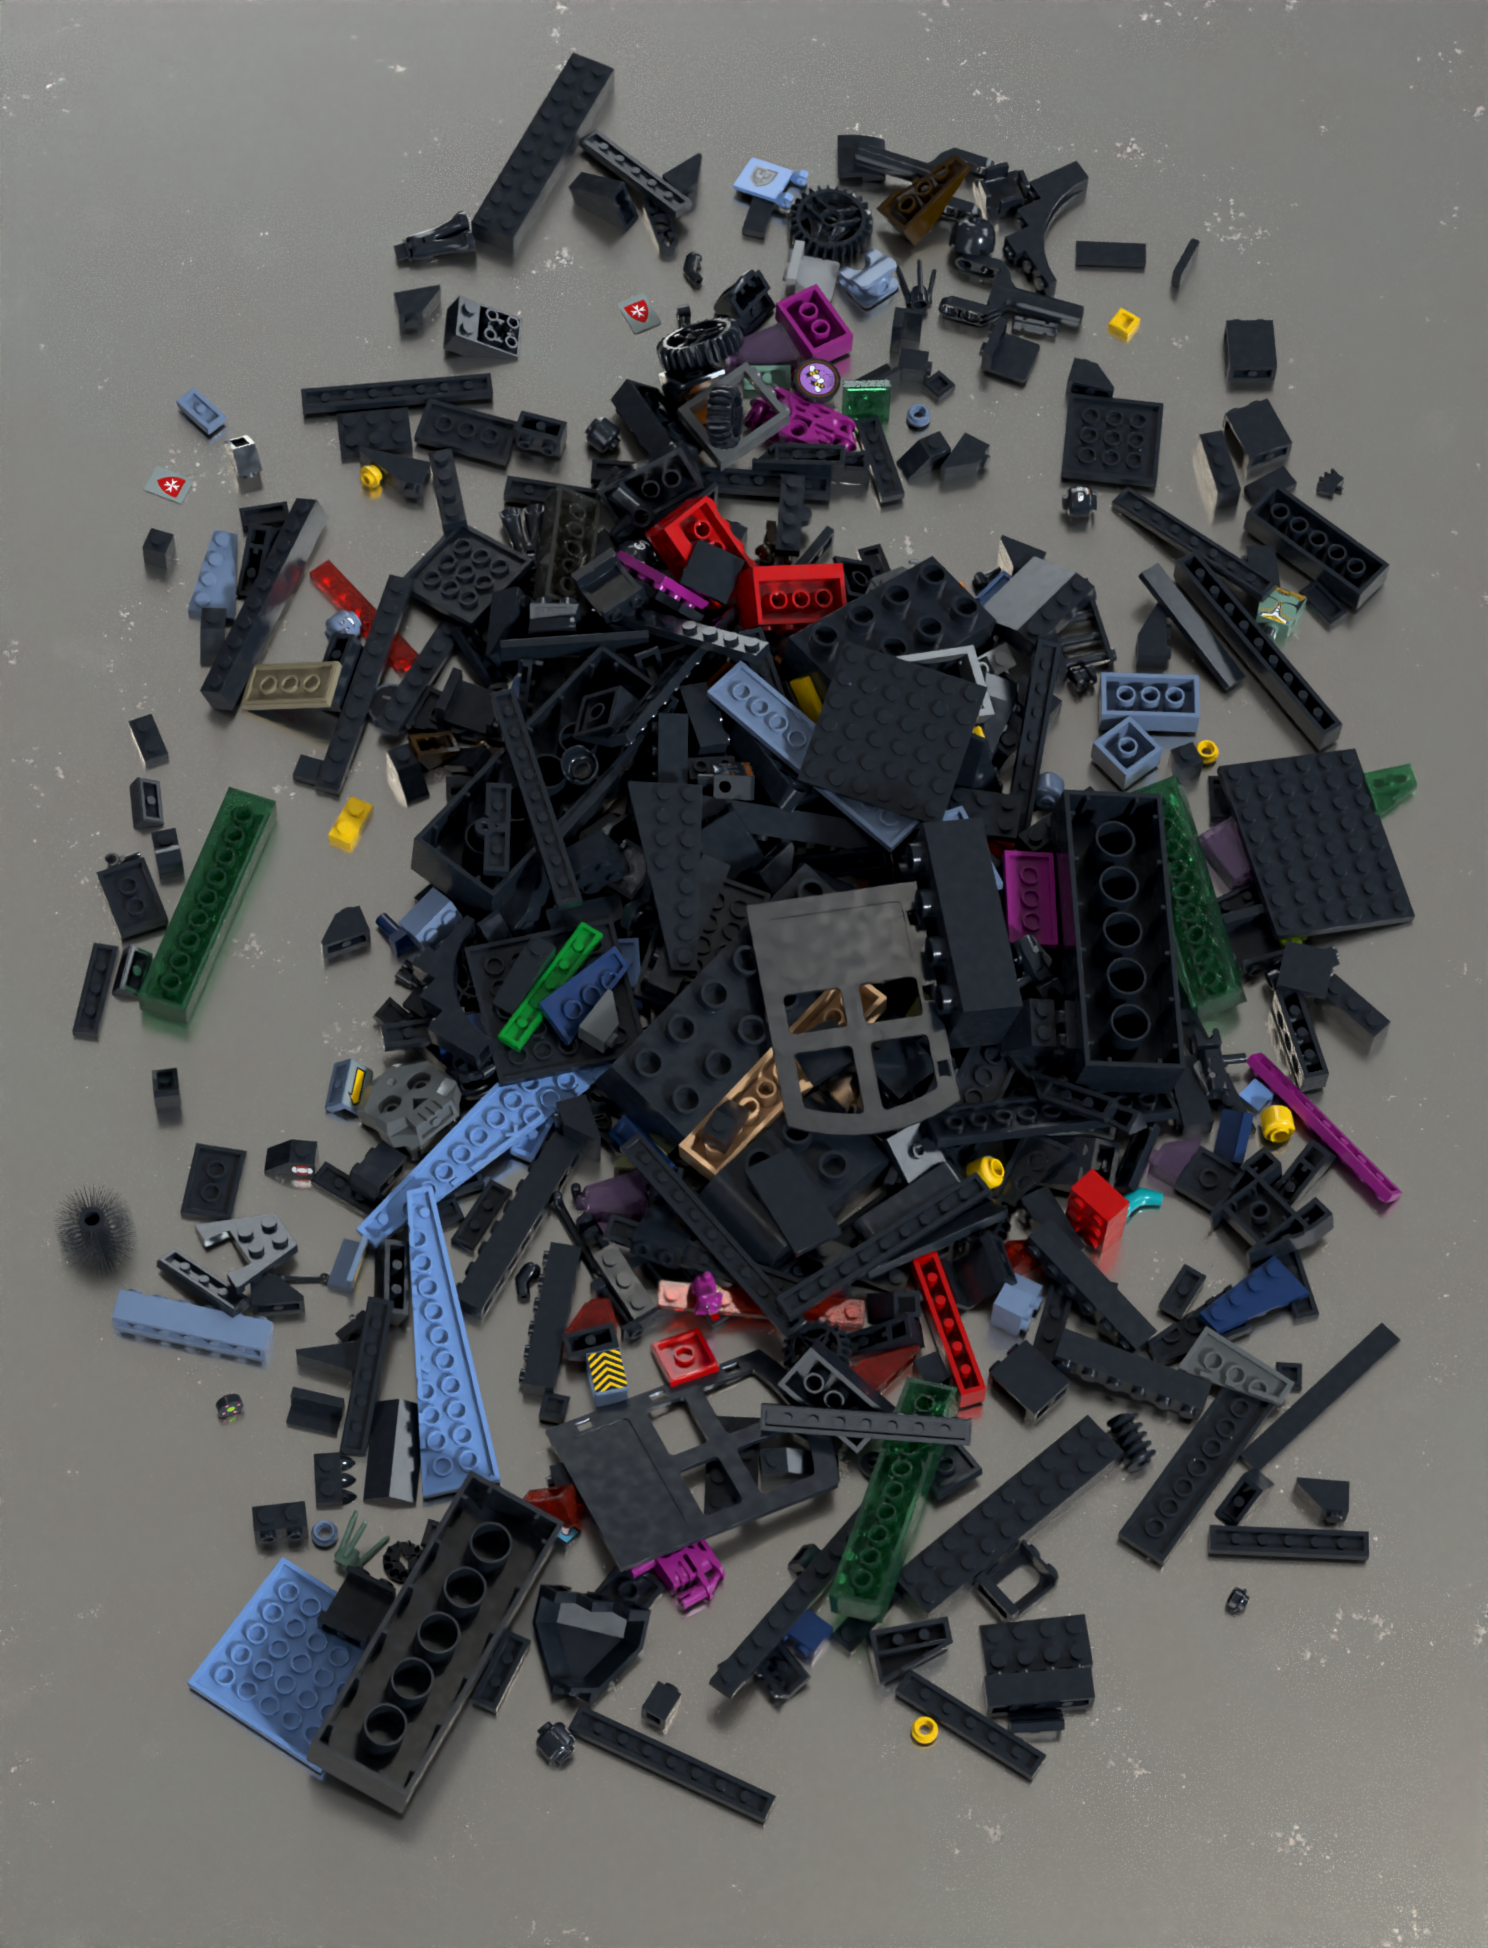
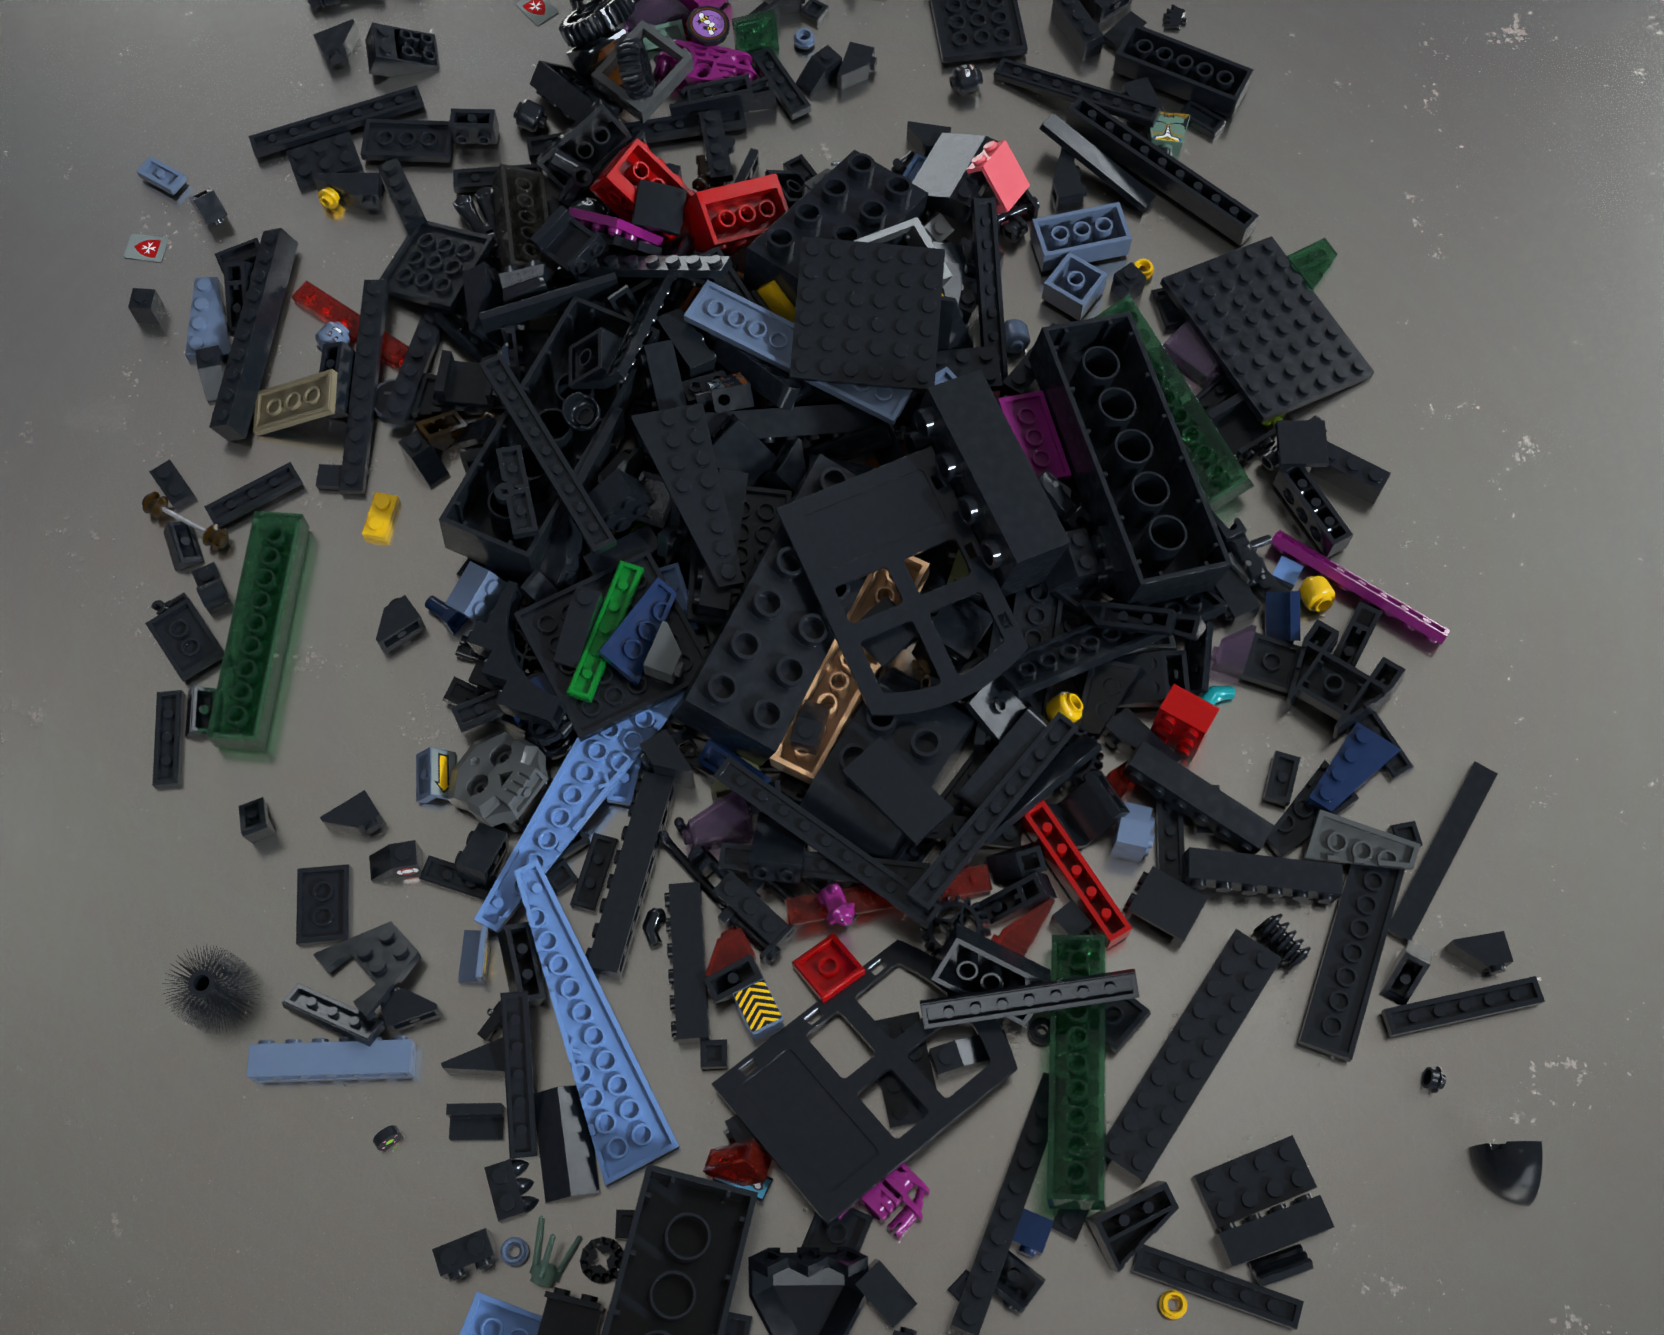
camera: 10 degrees left, 5 degrees up
black hinge [277,1273,330,1284] -> none
black tile [788,1543,821,1572] -> none
black panel [974,1539,1059,1622] -> none
none -> dark brown axle [142,491,229,551]
none -> black plate [204,462,303,528]
none -> black slope [320,790,385,836]
none -> black panel [855,1259,918,1328]
none -> coral panel [966,140,1030,214]
none -> black brick [1469,1141,1543,1206]

